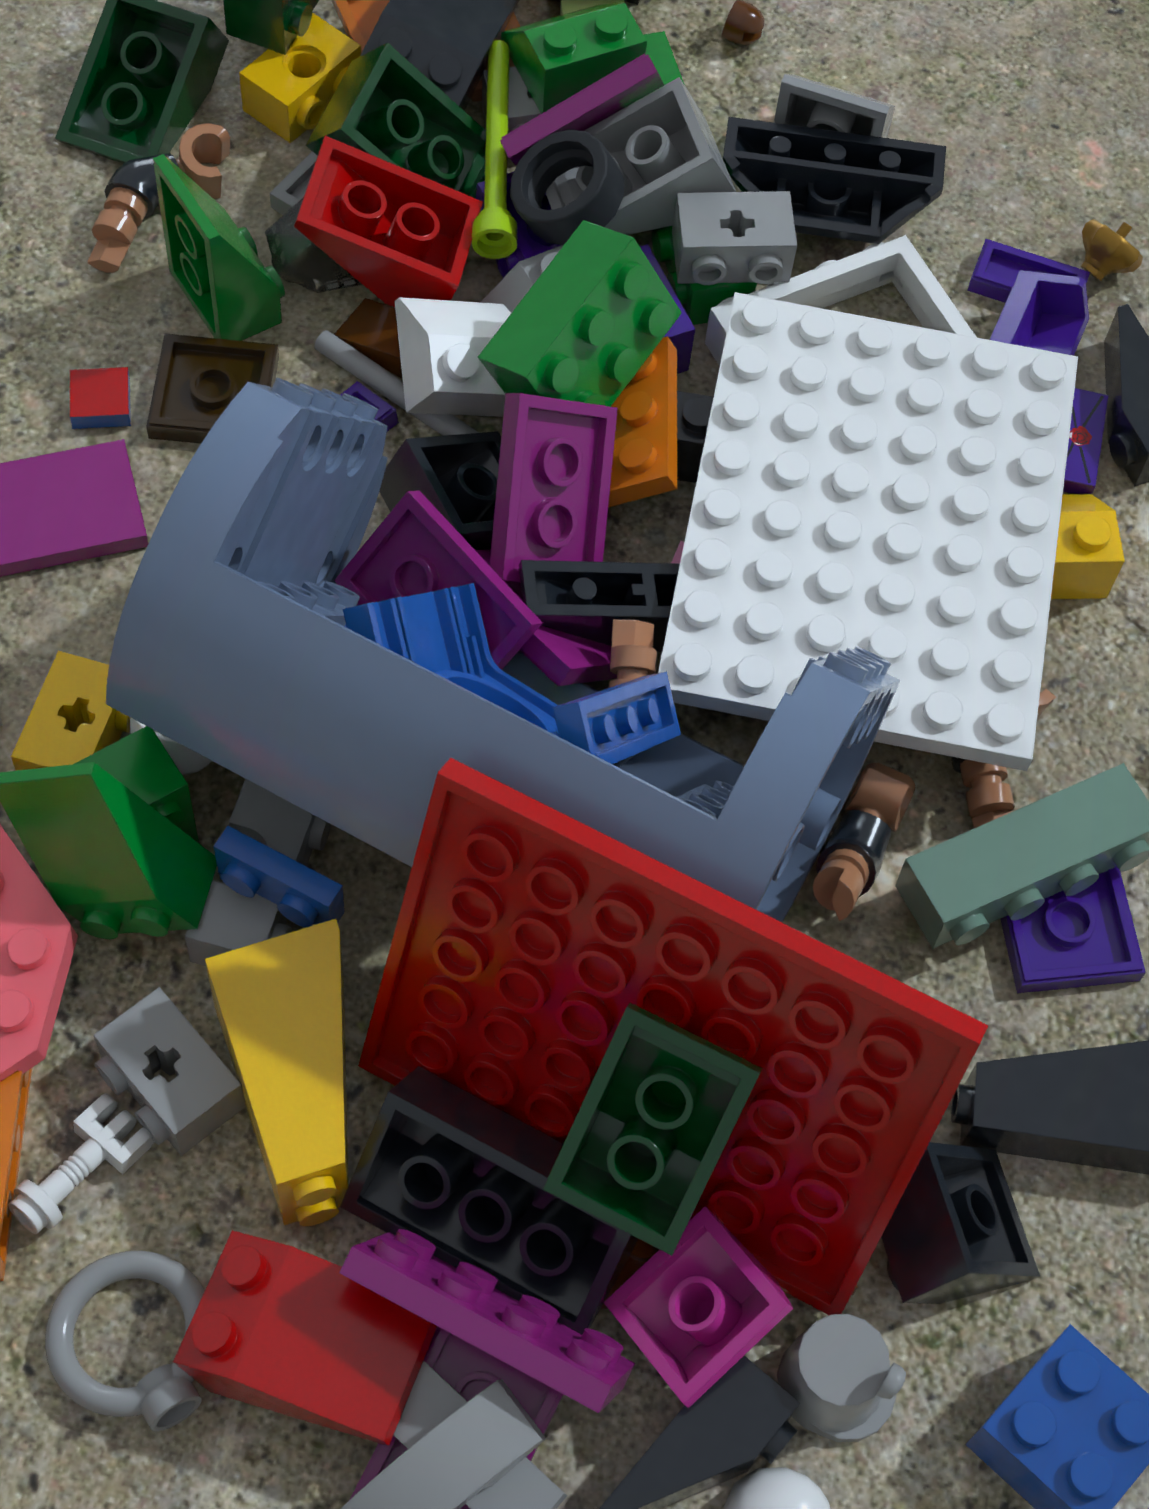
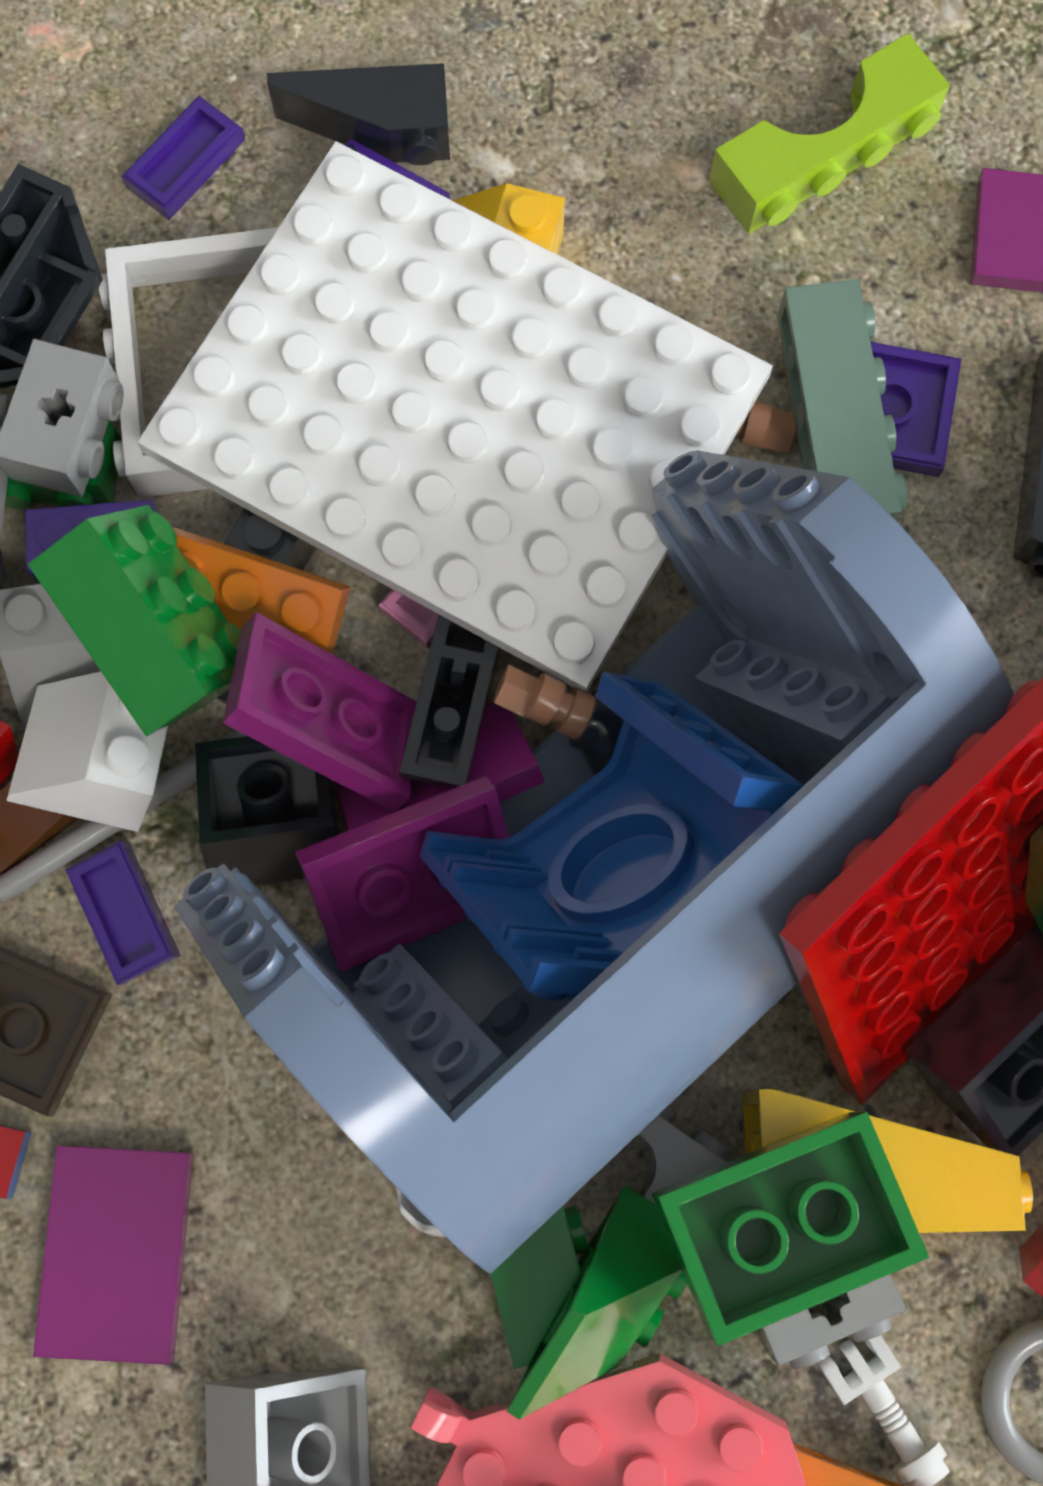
camera: 65 degrees left, 15 degrees up
yellow brick [11,650,130,771] -> none
blue plate [213,825,345,928] -> none
dark purple panel [990,270,1089,356] -> none
pearl gold piece [1081,219,1143,281] -> none
none -> green brick [652,1112,930,1346]

